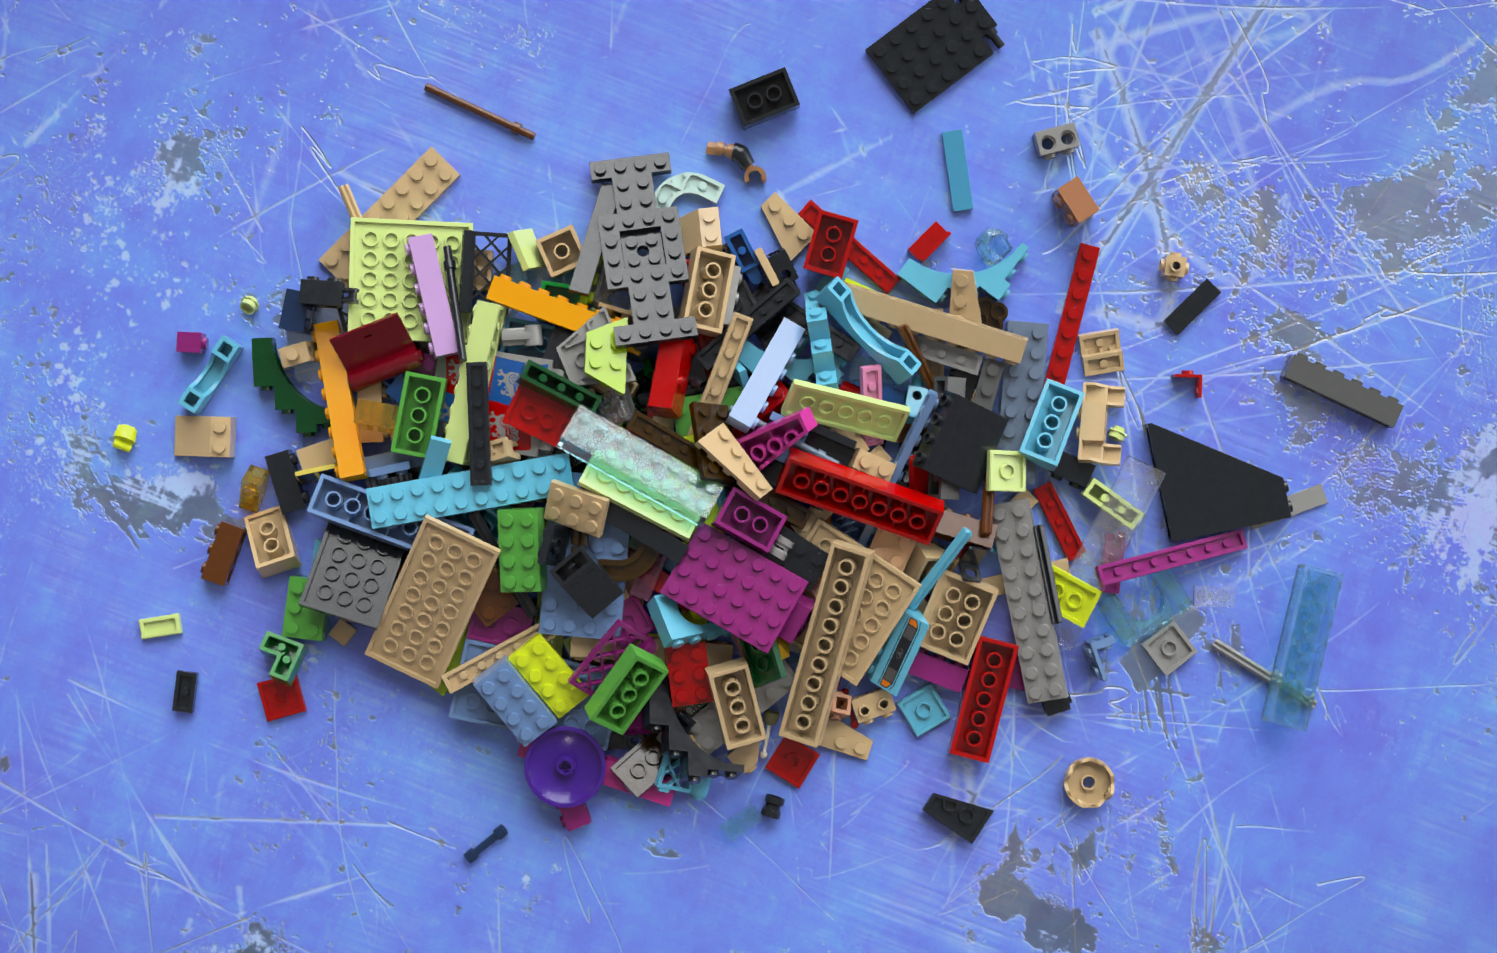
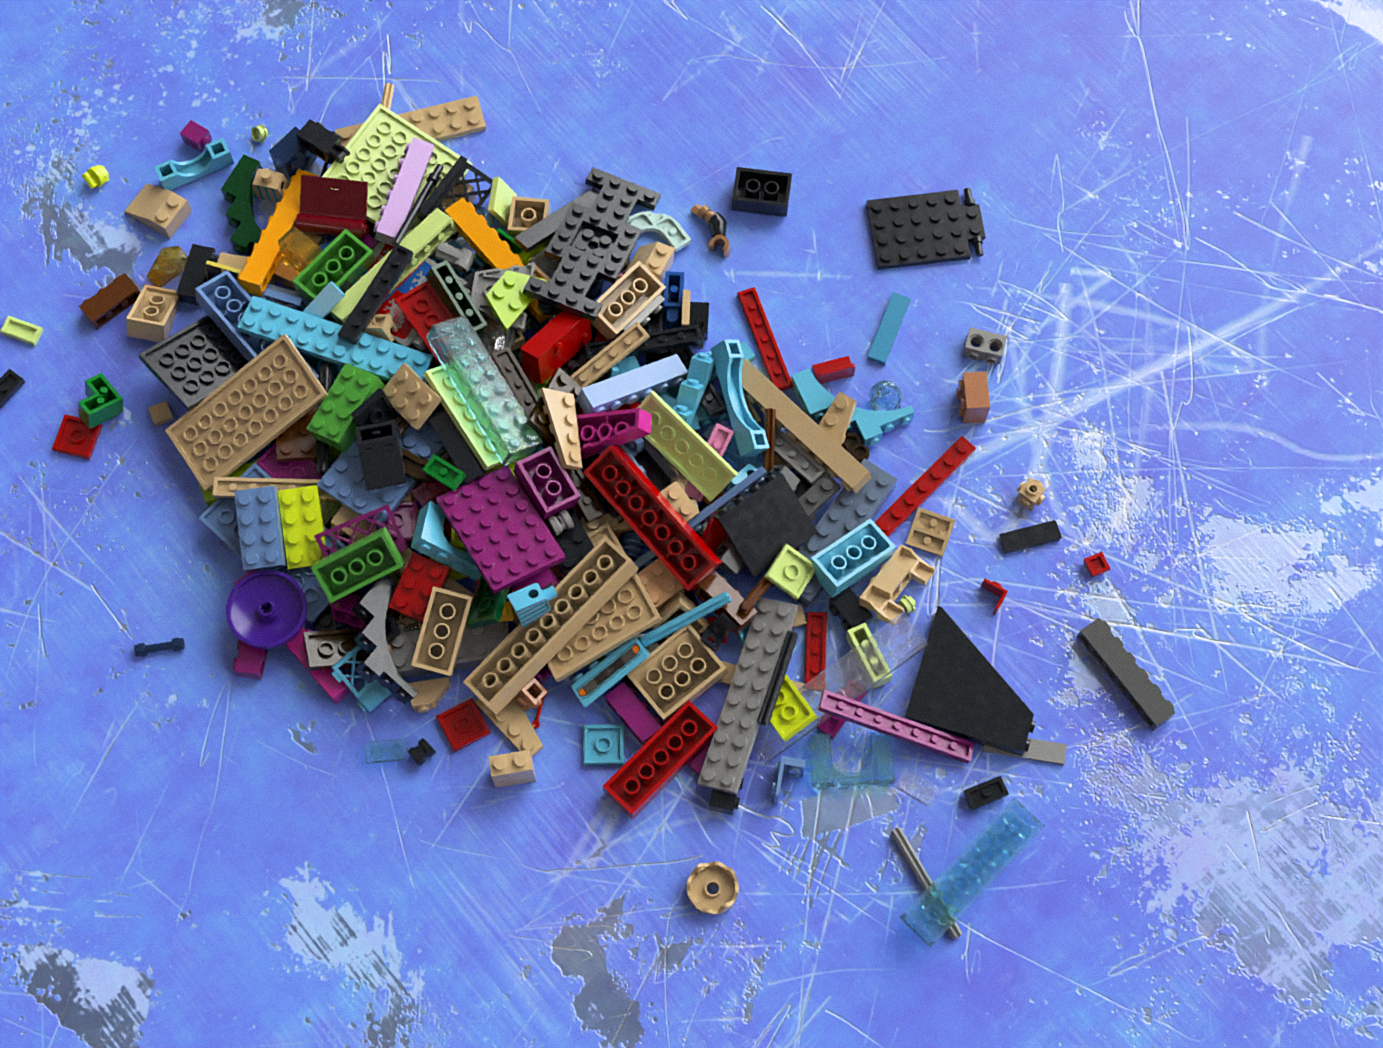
camera: 30 degrees right, 20 degrees down
bright green brick [282,575,329,641] -> none
reddish brown bar [424,83,536,140] -> none
hinge [760,710,780,759] -> none
tan wing [761,192,814,261] -> none
red brick [803,209,859,280] -> none
tan brick [851,688,896,725] -> none
black wing [921,793,994,844] -> none
light grey plate [1141,620,1198,676] -> none
none -> green plate [422,454,466,492]
none -> tan brick [489,750,536,788]
none -> medium azure torso [507,583,558,628]
none -> black plate [962,776,1009,811]
none -> red plate [1083,552,1111,578]

